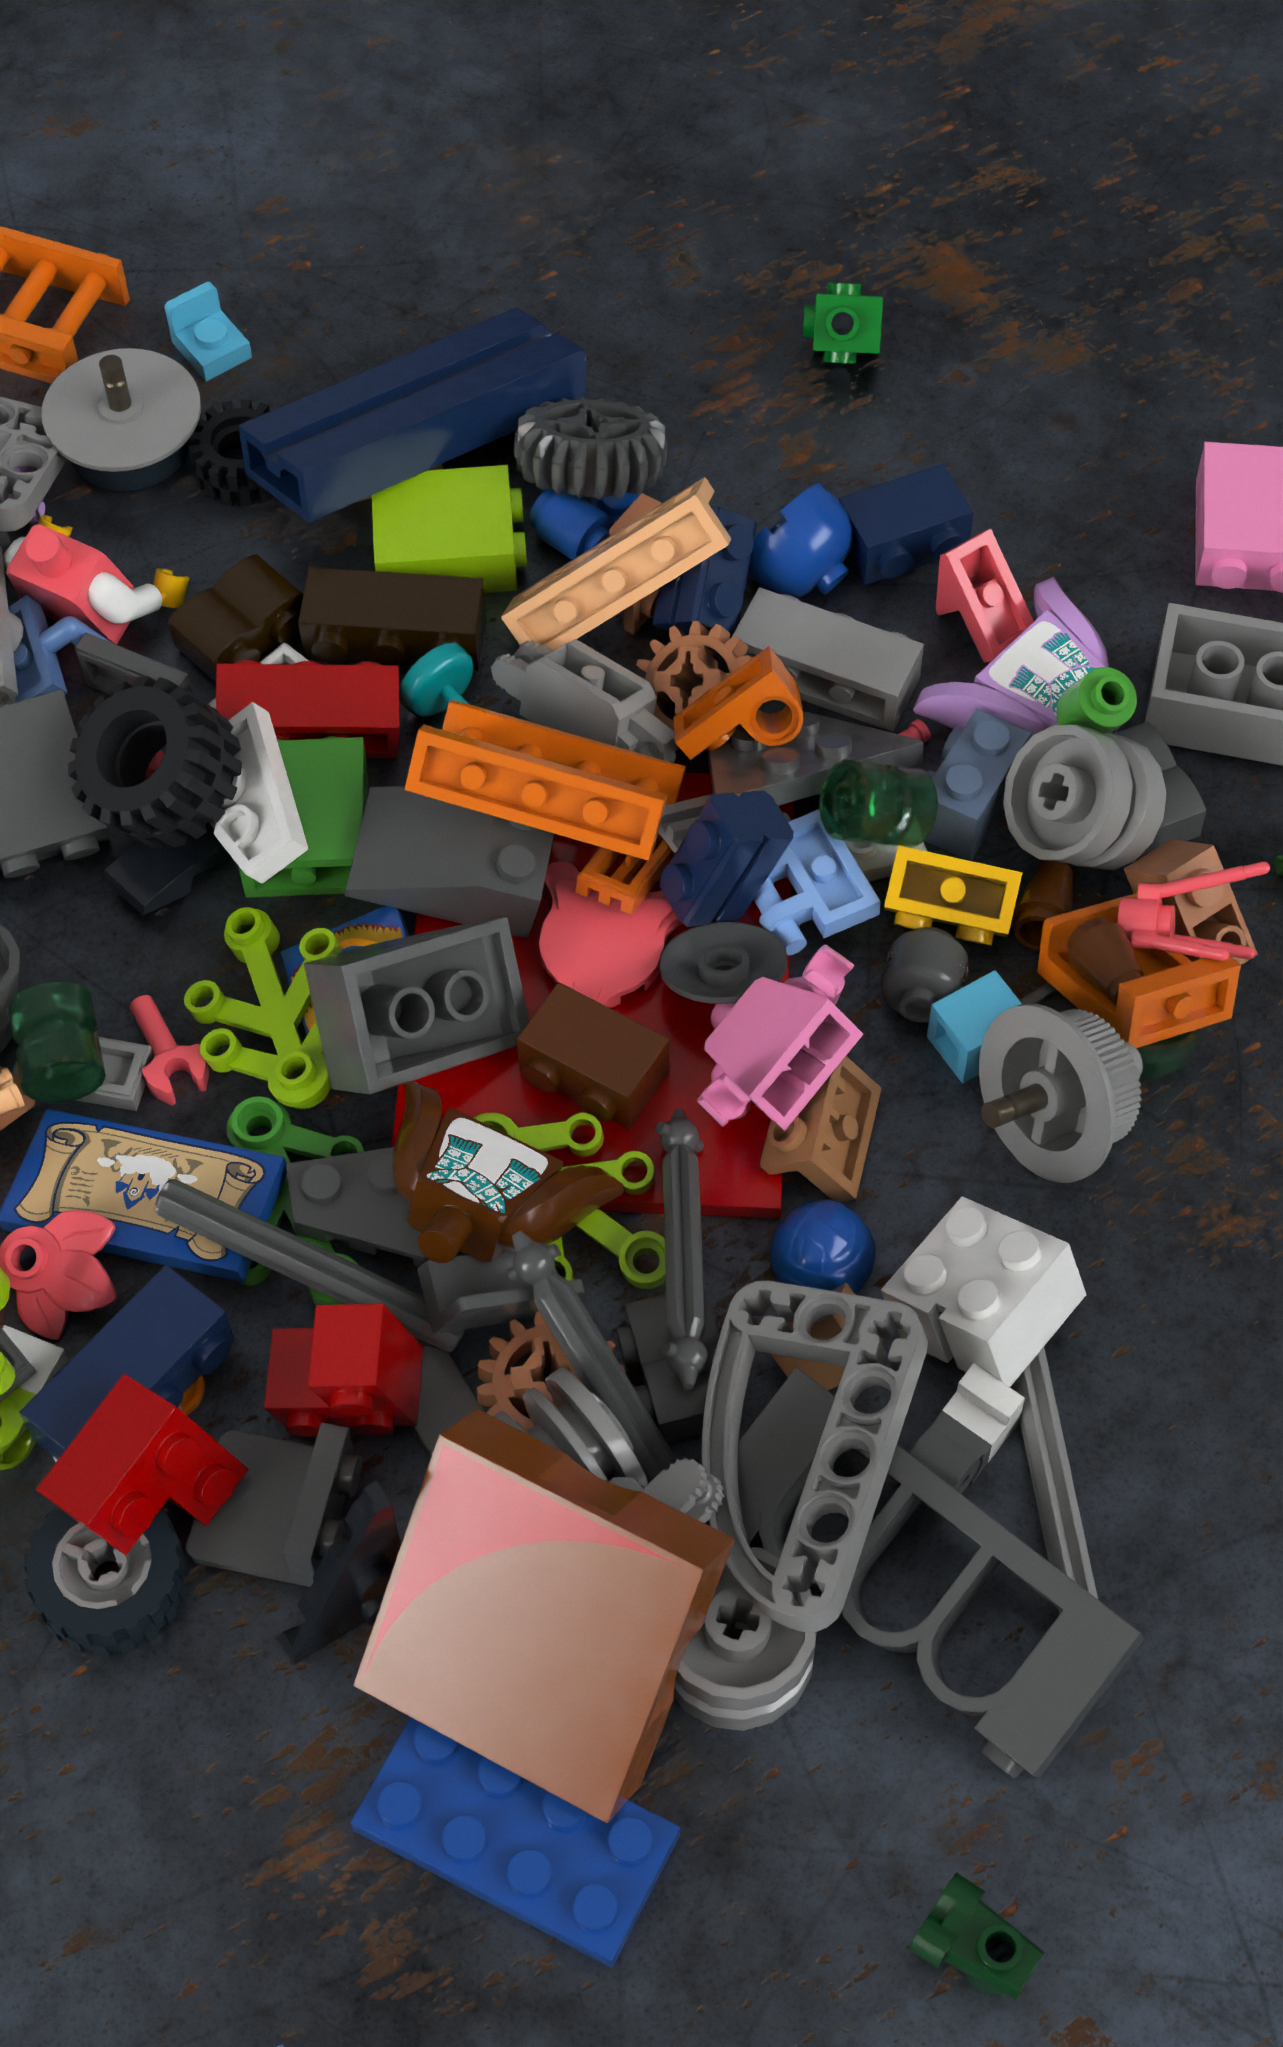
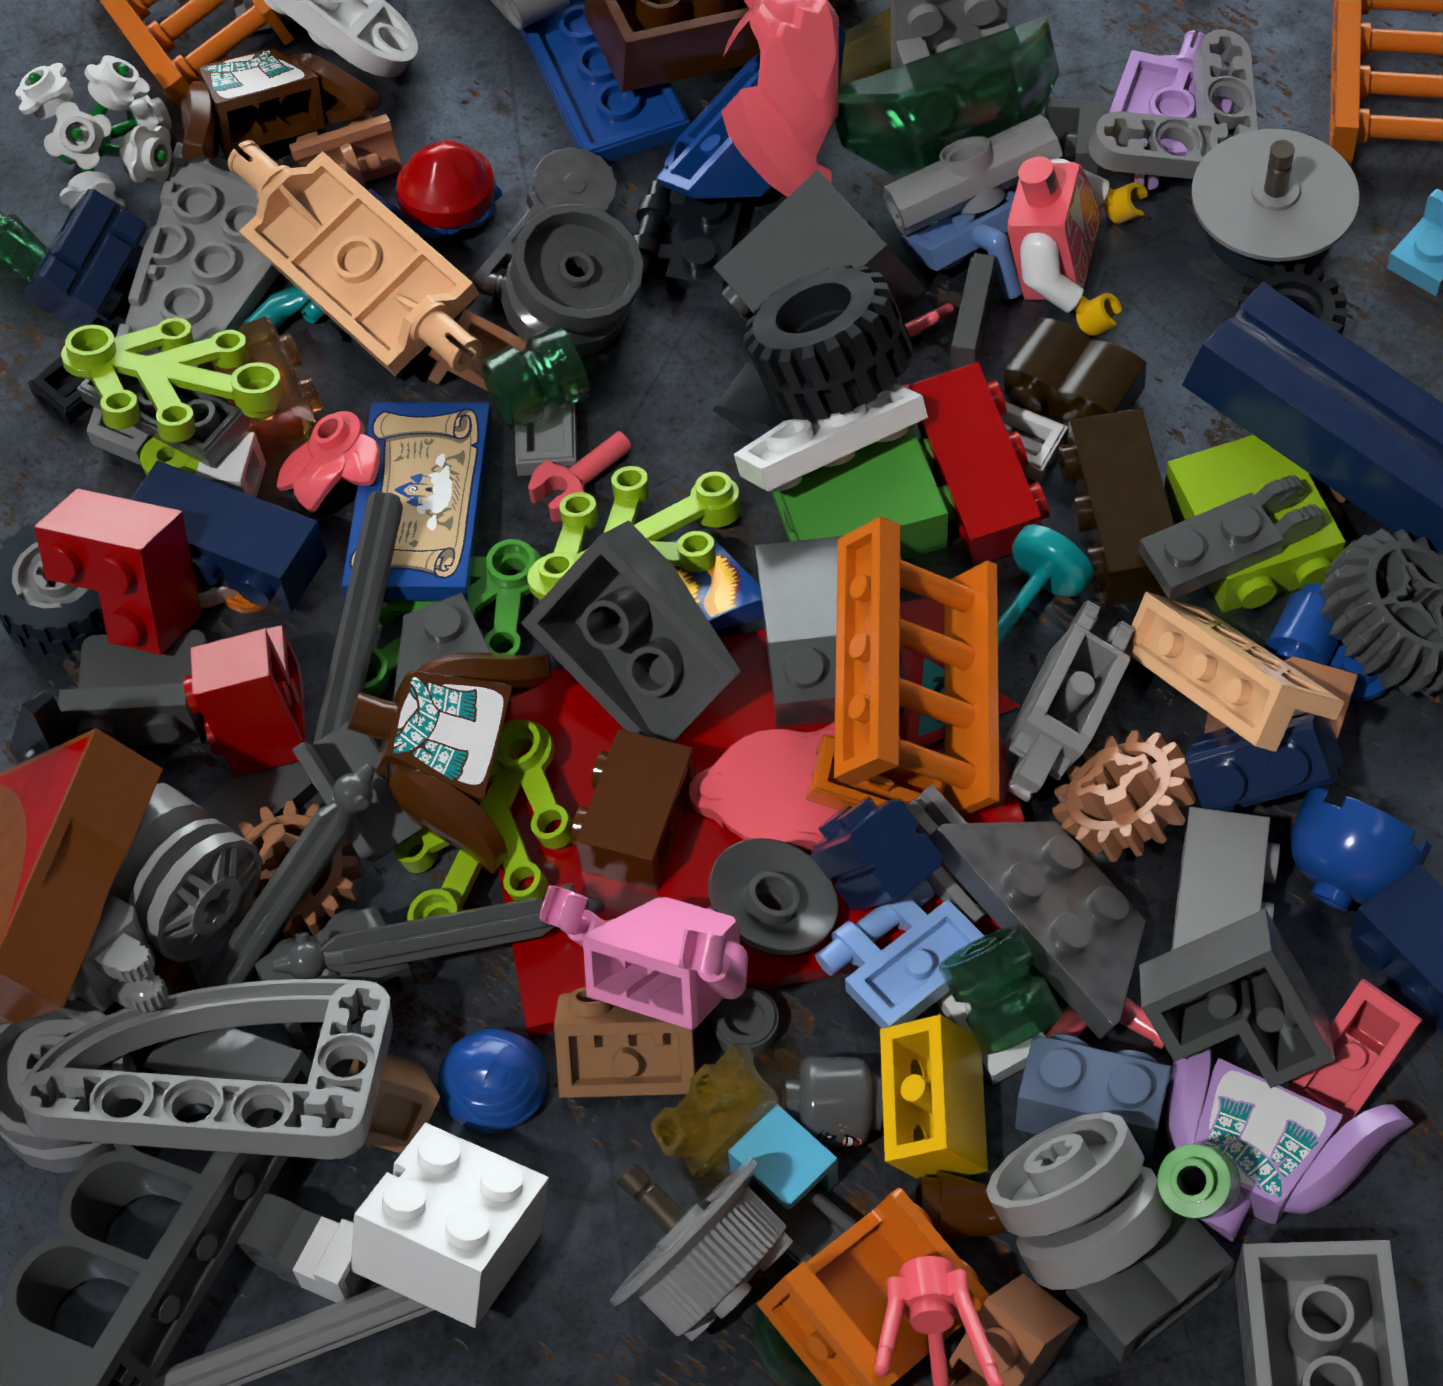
camera: 80 degrees right, 0 degrees up
orange plate [673,646,803,760] -> none
reddish brown cone [1067,918,1144,1005] -> none
none -> clear yellow hips [651,1044,779,1177]
none -> dark grey hinge [1138,475,1325,600]
none -> dark grey brick [1139,908,1335,1088]

